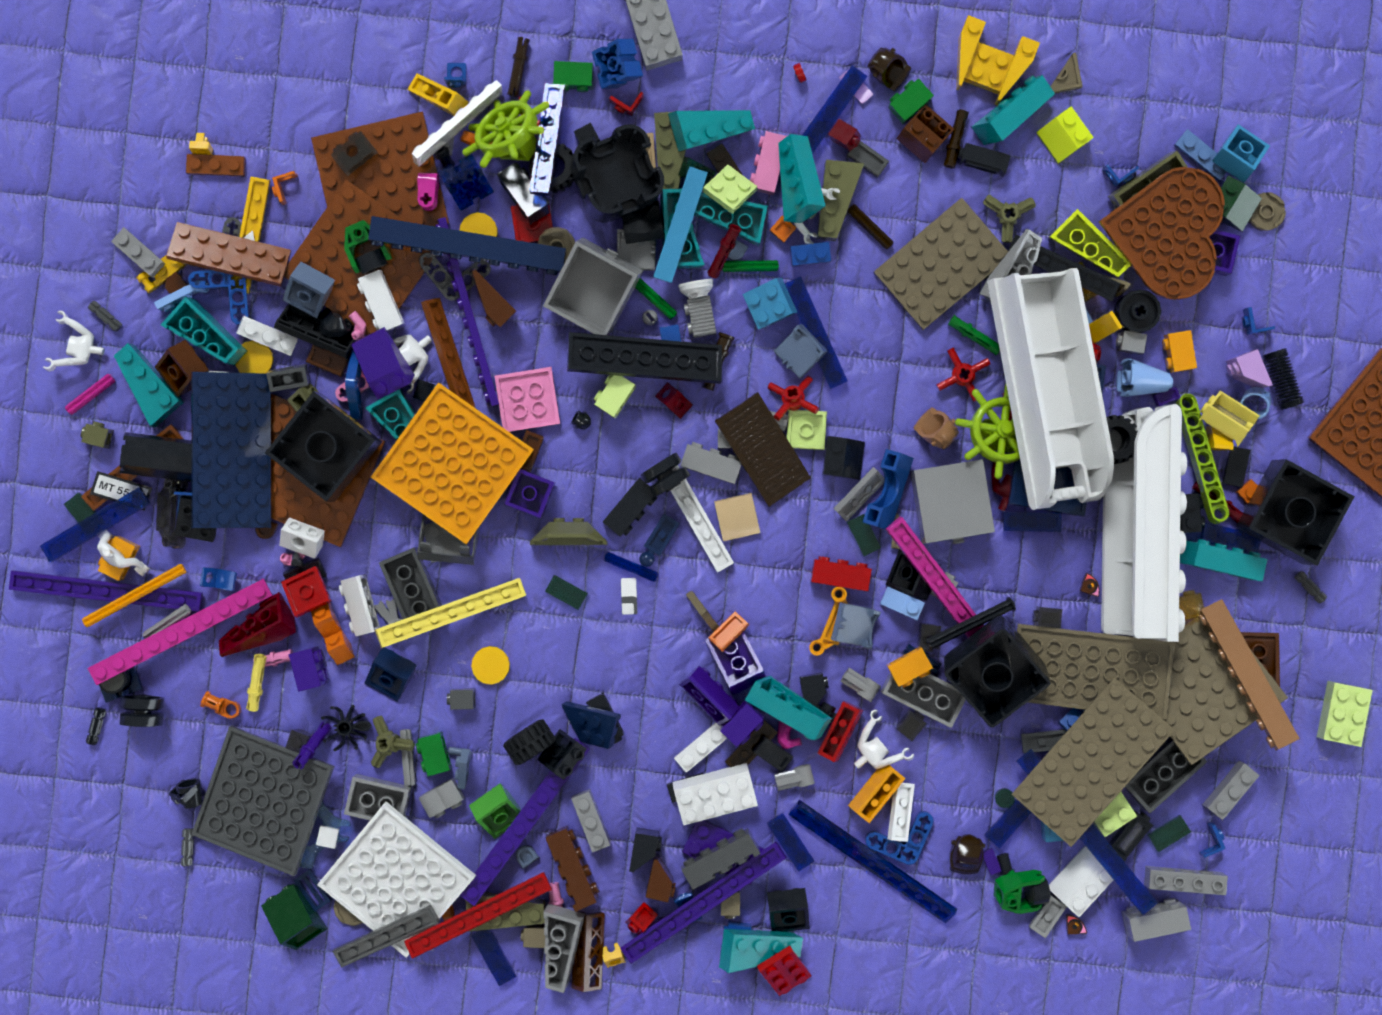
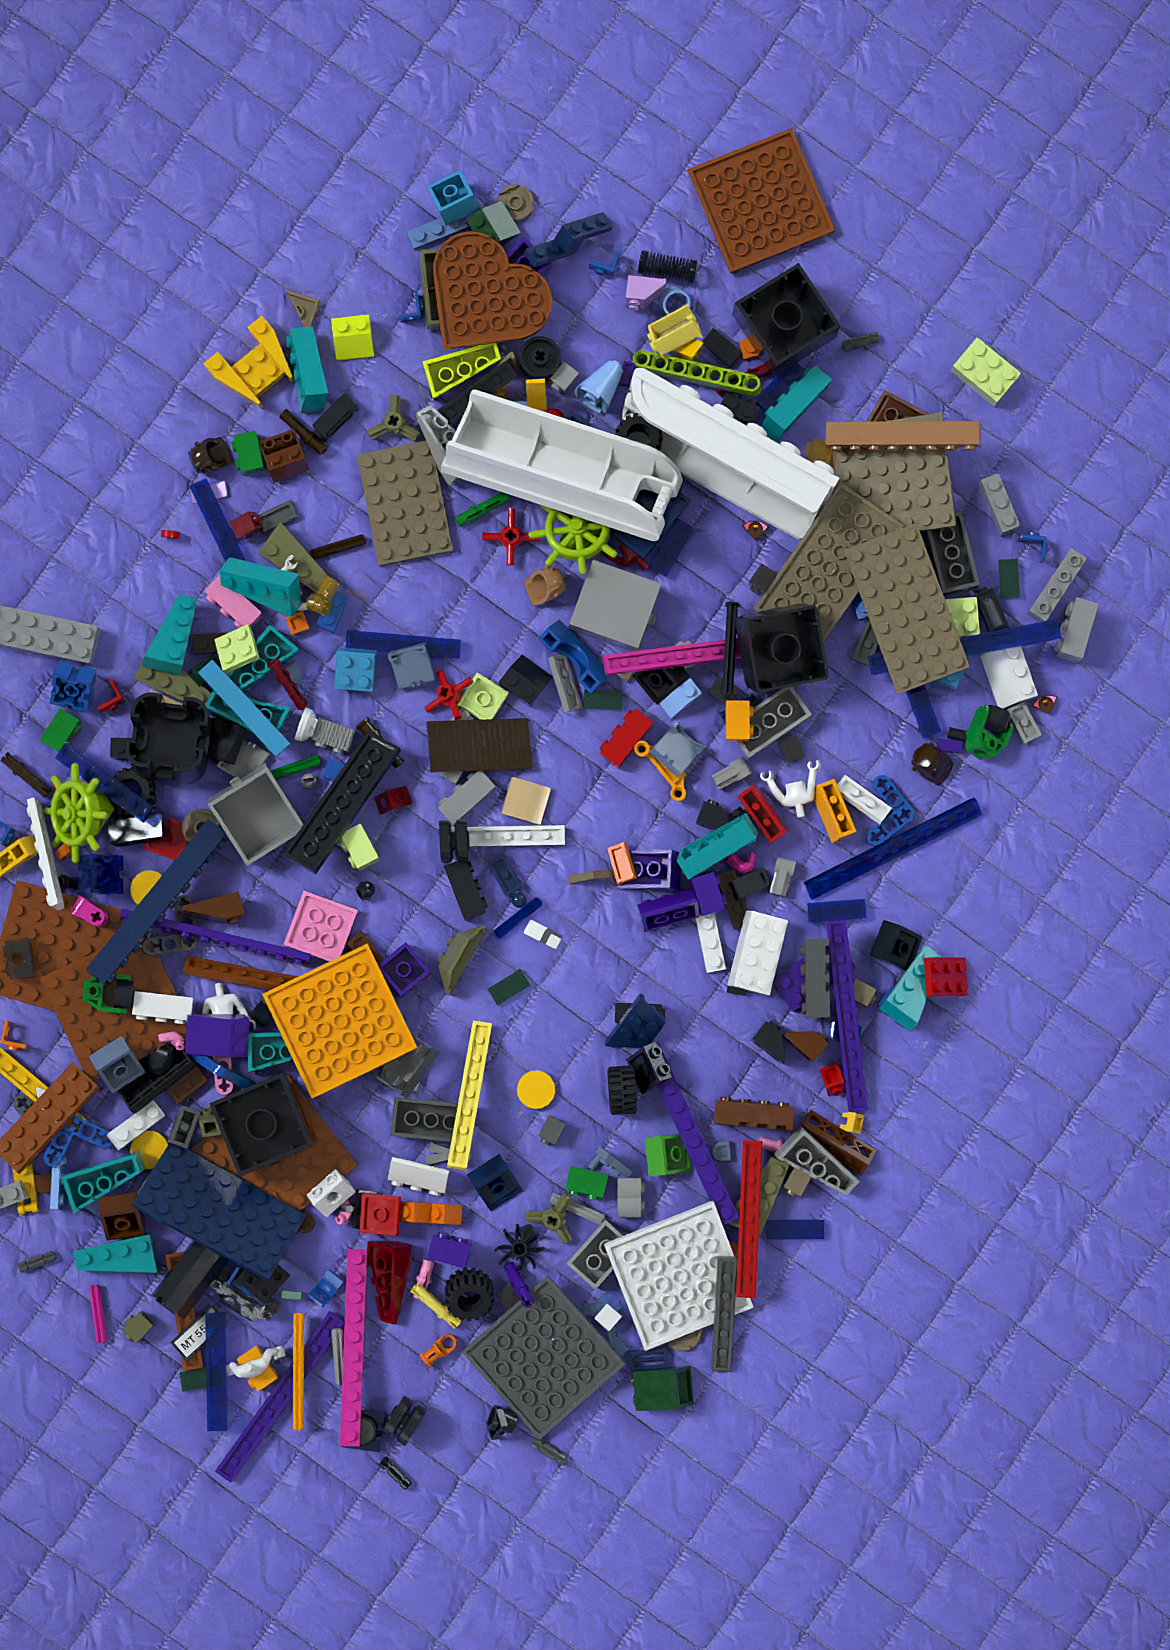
camera: 65 degrees left, 5 degrees down
white piece [43,311,105,372] -> none
light grey brick [571,789,611,853] -> none
green axle [722,260,779,272] -> none
tile [995,788,1015,808] -> none
light orange brick [1162,330,1197,373] -> none
none -> sand green tile [281,1290,303,1300]
none -> clear yellow piece [306,576,340,616]
none -> black tyre [445,1267,494,1321]
none -> dark blue bracket [524,212,614,268]

